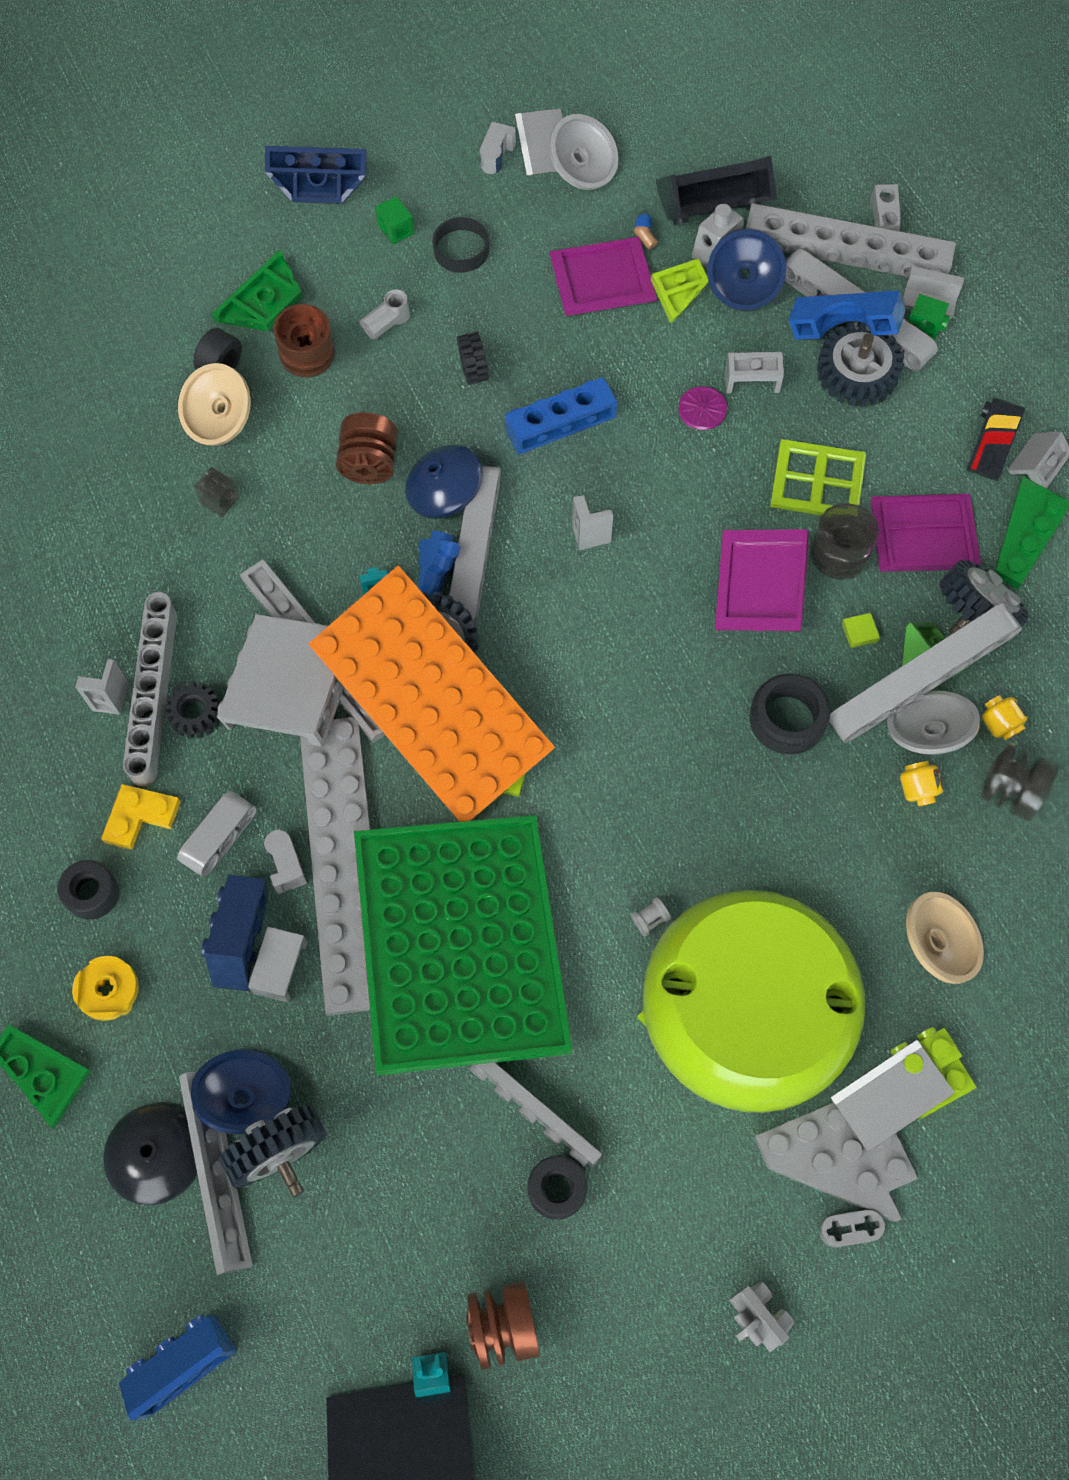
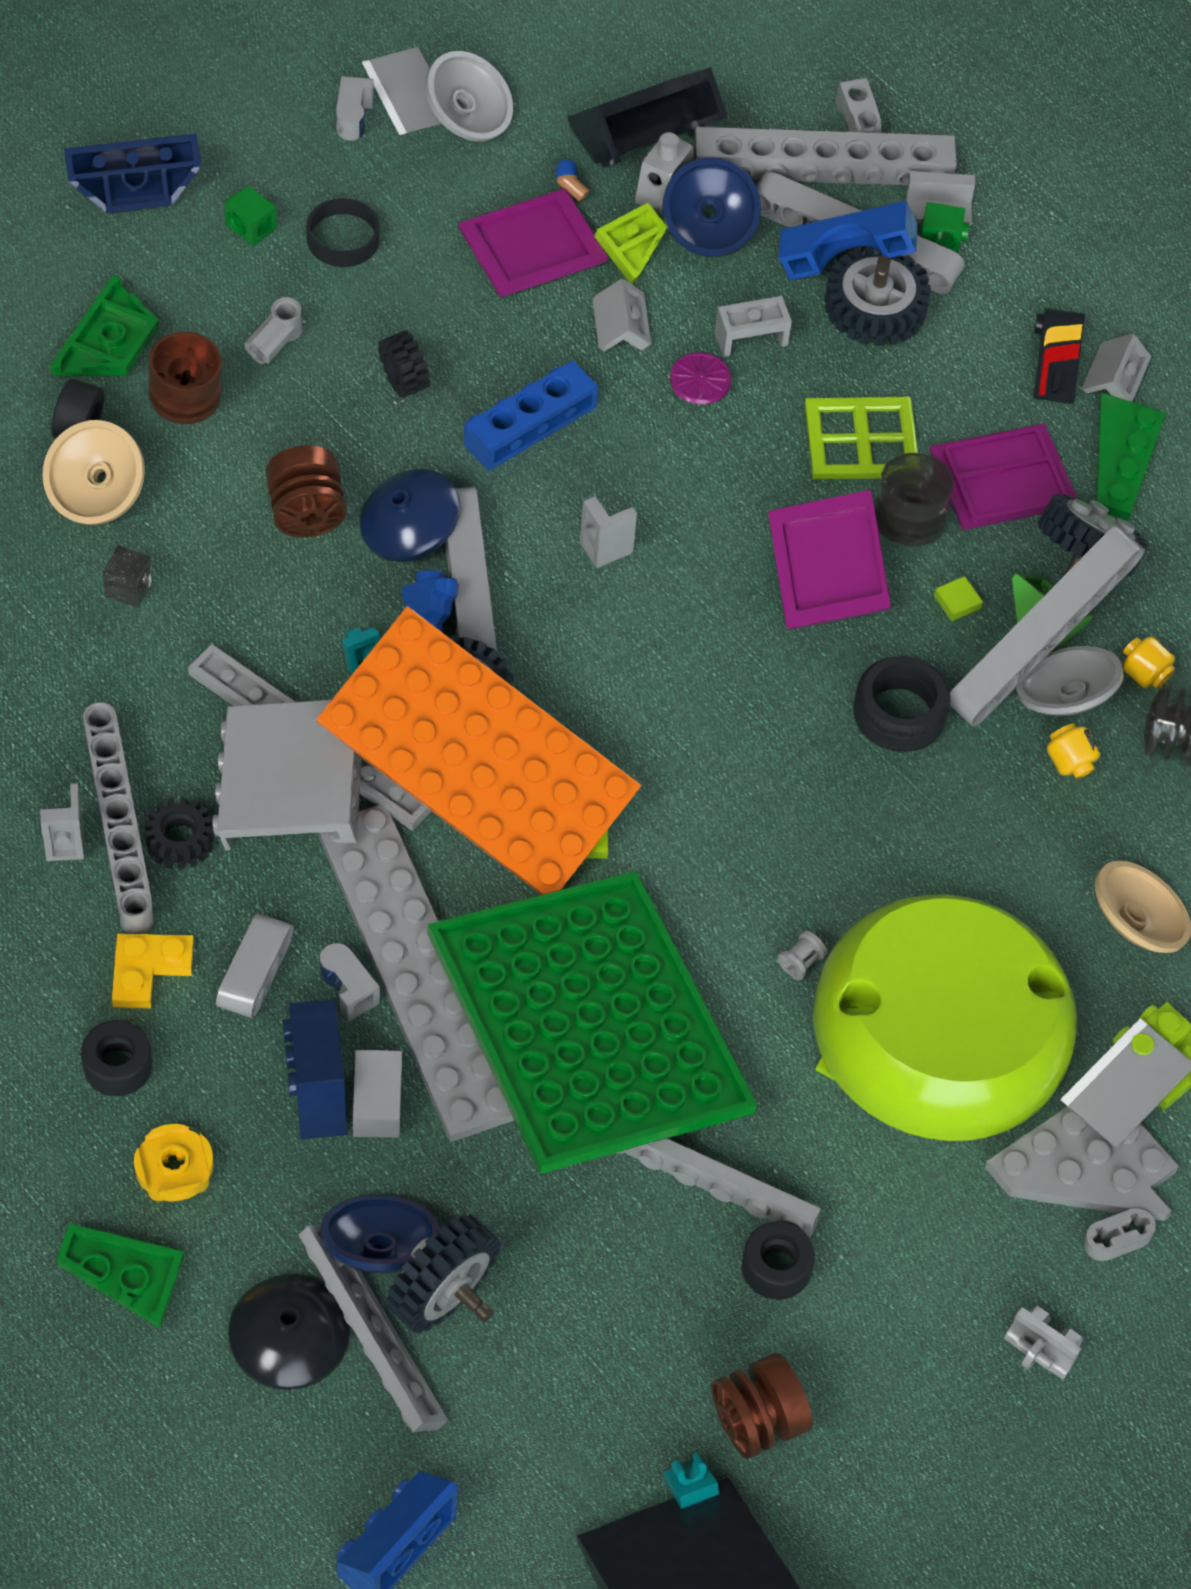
camera: 20 degrees left, 10 degrees down
none -> light grey panel [593,278,651,351]

